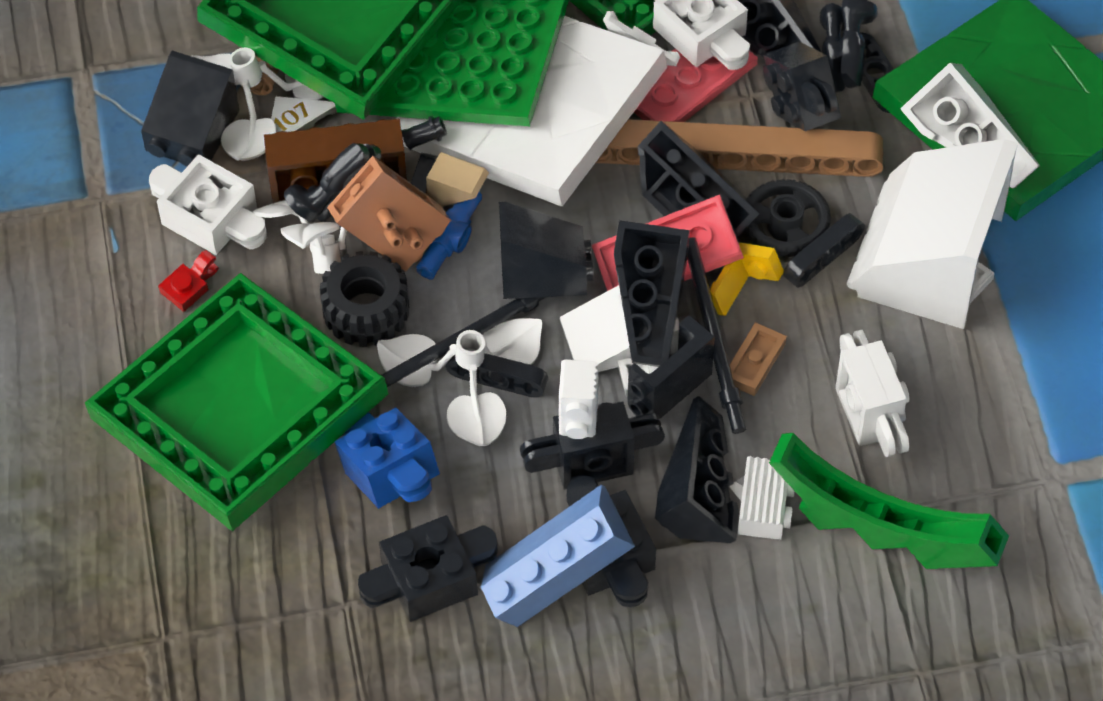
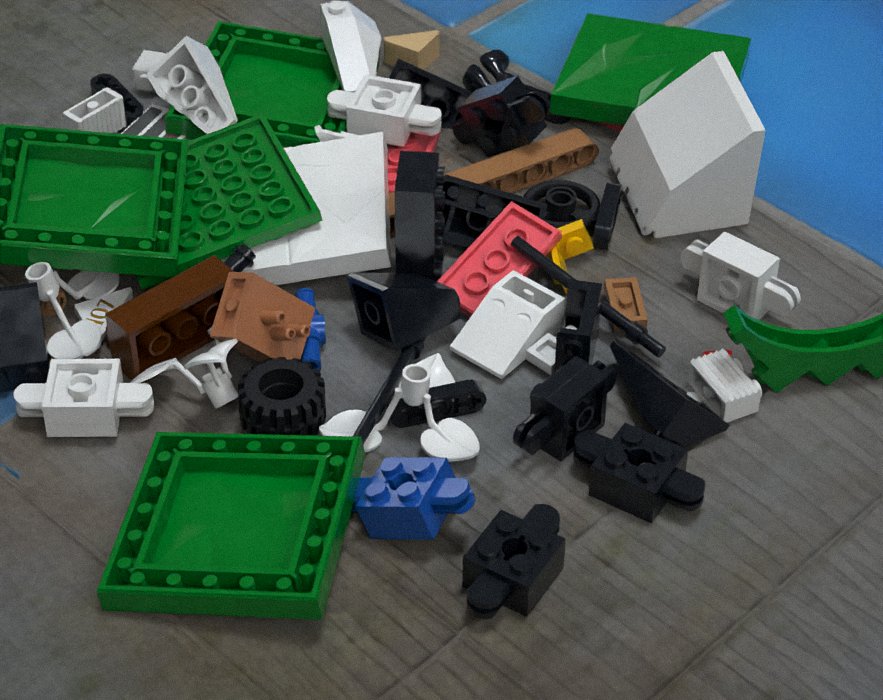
camera: 35 degrees left, 15 degrees down
red plate [158,250,219,312] -> none
black piece [284,143,381,222] -> none
tan slope [426,152,489,207] -> none
medium blue slope [481,484,635,627] -> none
white brick [559,359,598,439] -> none
black wedge [614,220,690,367] -> none
white wedge [901,63,1040,188] -> none
none -> black brick [394,151,445,281]

